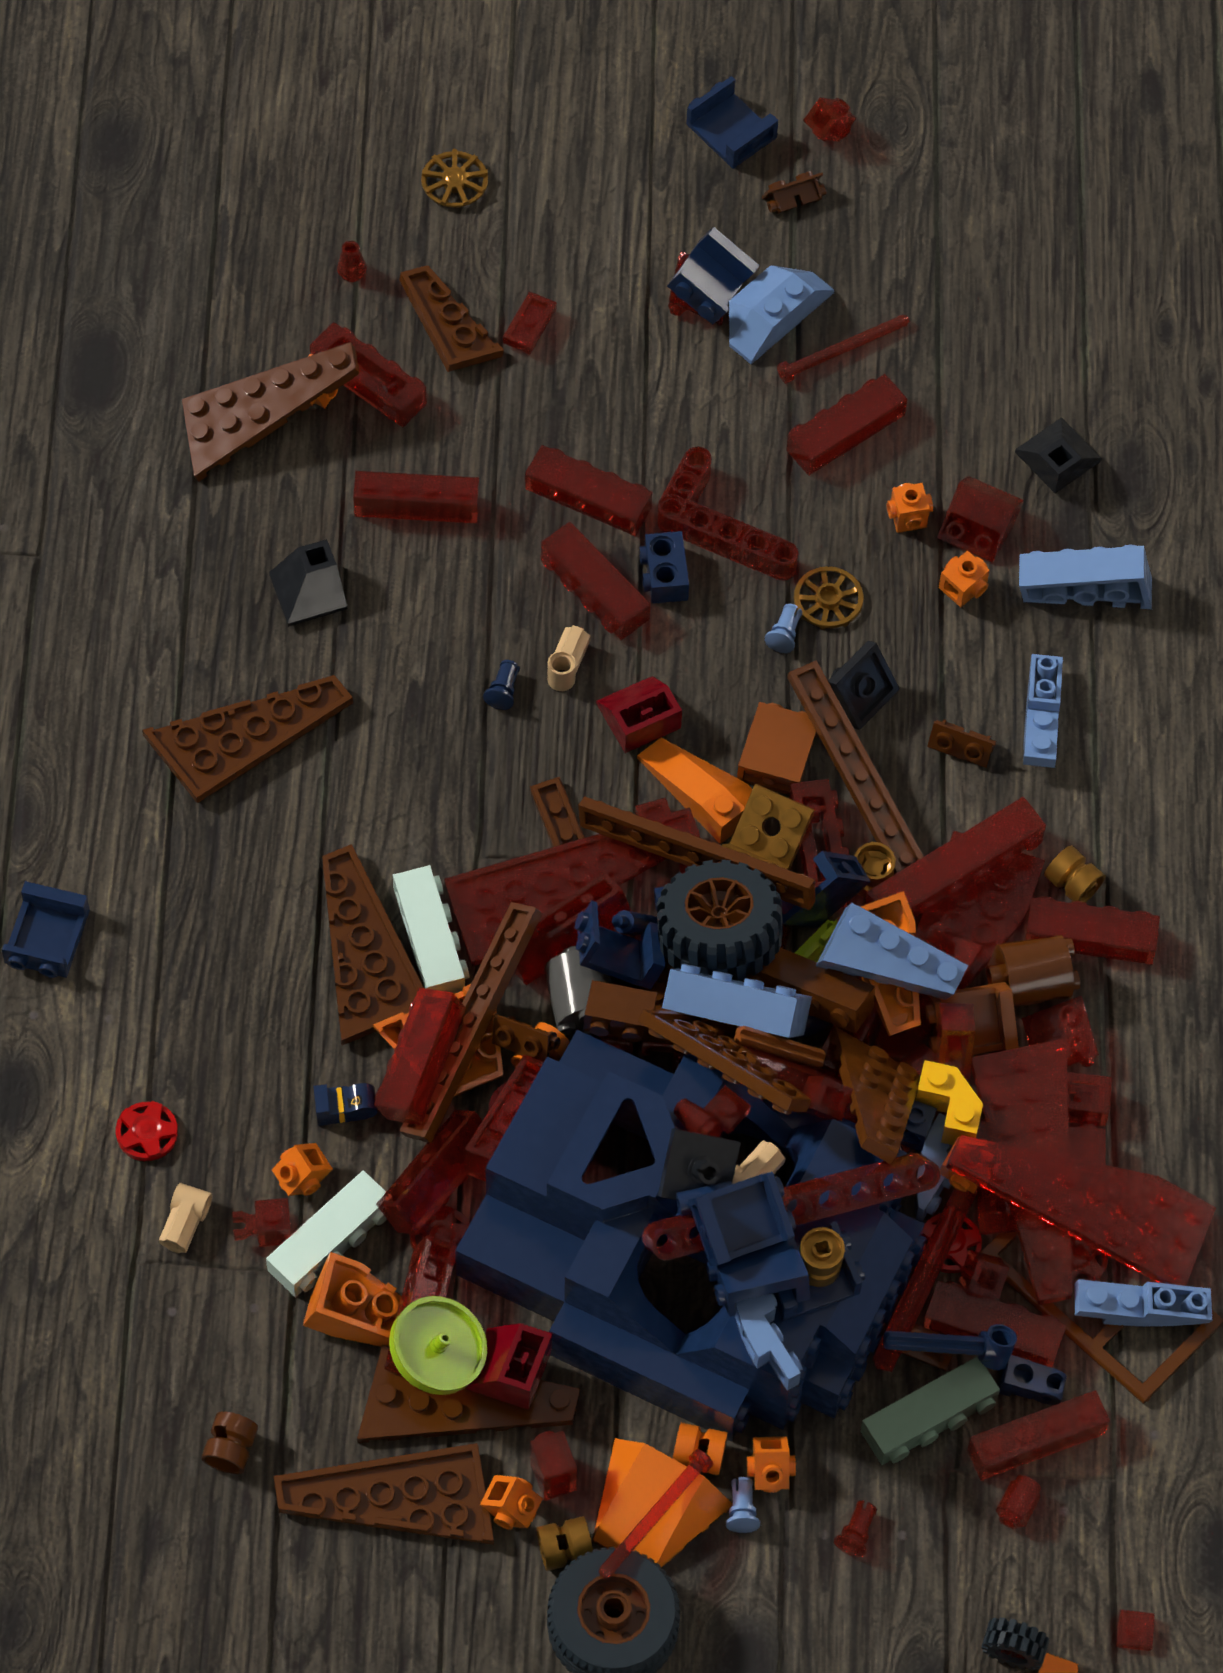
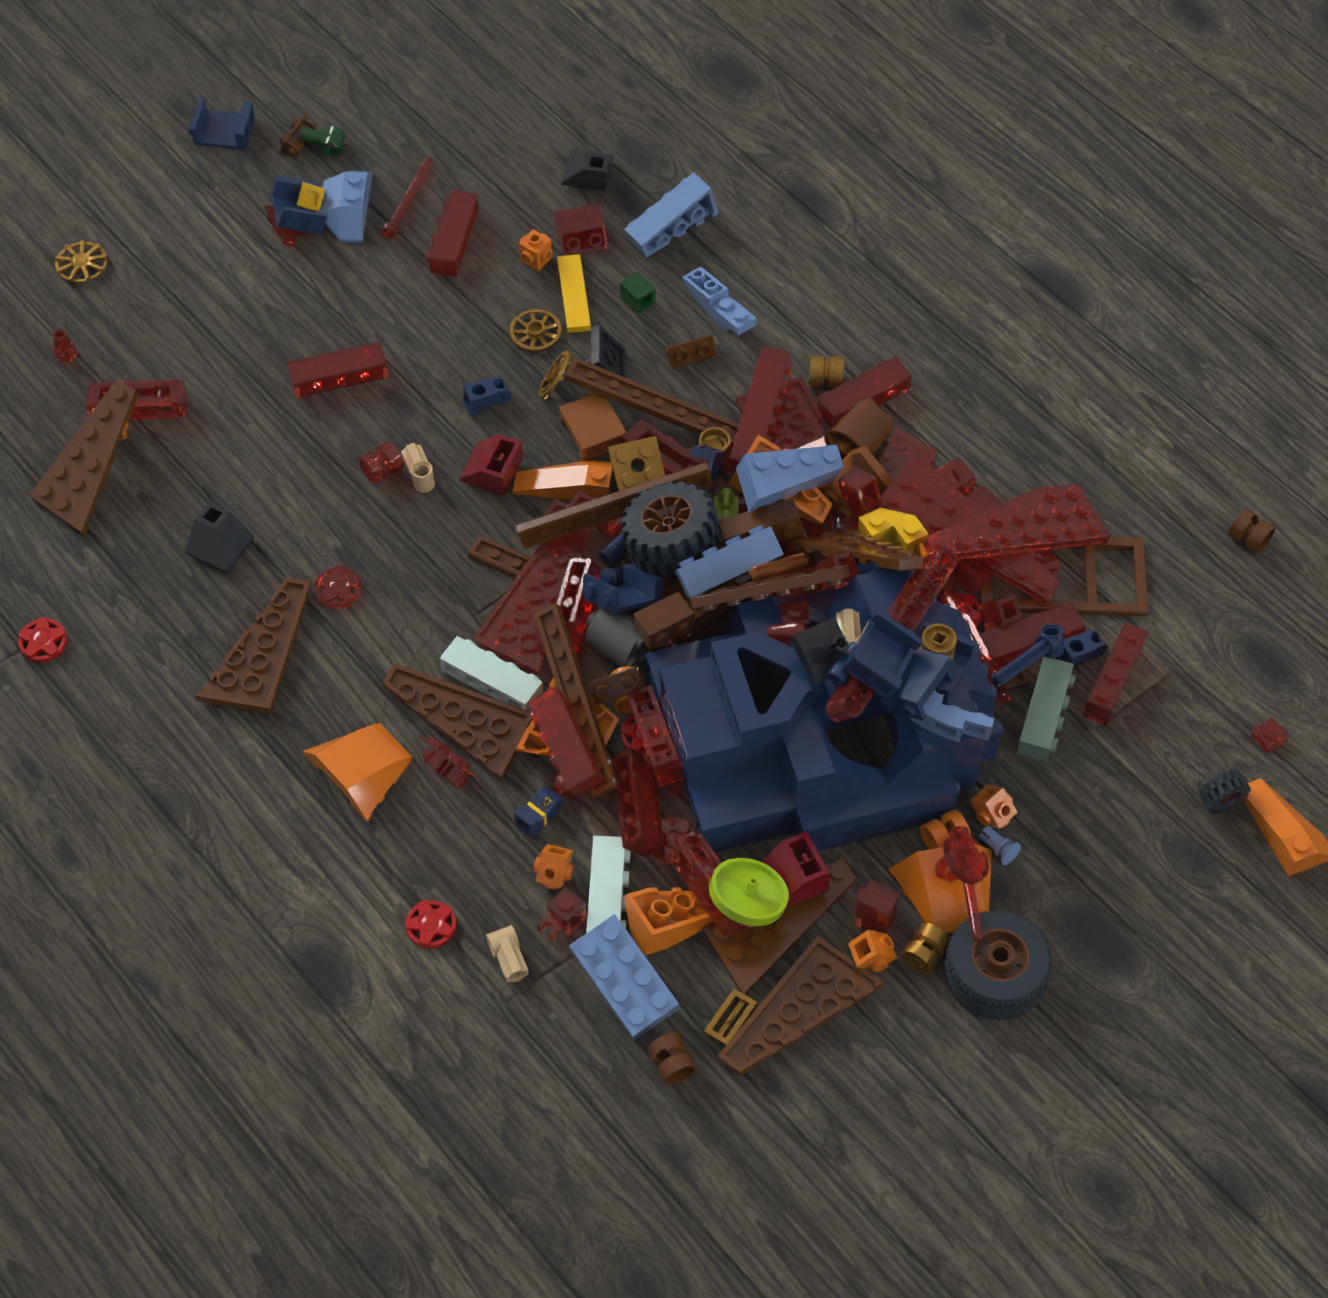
camera: 40 degrees left, 5 degrees down
dark blue panel [2,881,90,978] -> none
clear red brick [353,471,480,523] -> none
reddish brown wing [399,265,504,372] -> none
dark blue pin [483,660,520,710] -> none
clear red plate [503,291,557,354] -> none
clear red brick [540,521,651,640] -> none
dark blue brick [639,531,689,603] -> none
clear red beam [657,446,799,580] -> none
medium blue pin [765,604,803,653] -> none
clear red brick [803,97,857,141] -> none
clear red pin [834,1500,877,1557] -> none
orange brick [939,550,990,607] -> none
clear red brick [996,1475,1041,1529] -> none
medium blue slope [1074,1279,1212,1326] -> none
none -> red wheel [18,617,67,662]
none -> yellow tile [296,182,325,212]
none -> dark green pin [299,126,346,157]
none -> orange wedge [303,723,413,822]
none -> clear red wheel [315,566,362,608]
none -> clear red wheel [358,441,404,485]
none -> clear red hinge [419,735,476,787]
none -> dark blue leg [462,377,511,416]
none -> pearl gold wheel [539,351,573,400]
none -> yellow tile [557,254,591,333]
none -> medium blue brick [569,914,679,1041]
none -> dark green brick [620,272,656,314]
none -> pearl gold tile [704,988,757,1048]
none -> clear red tile [935,831,989,885]

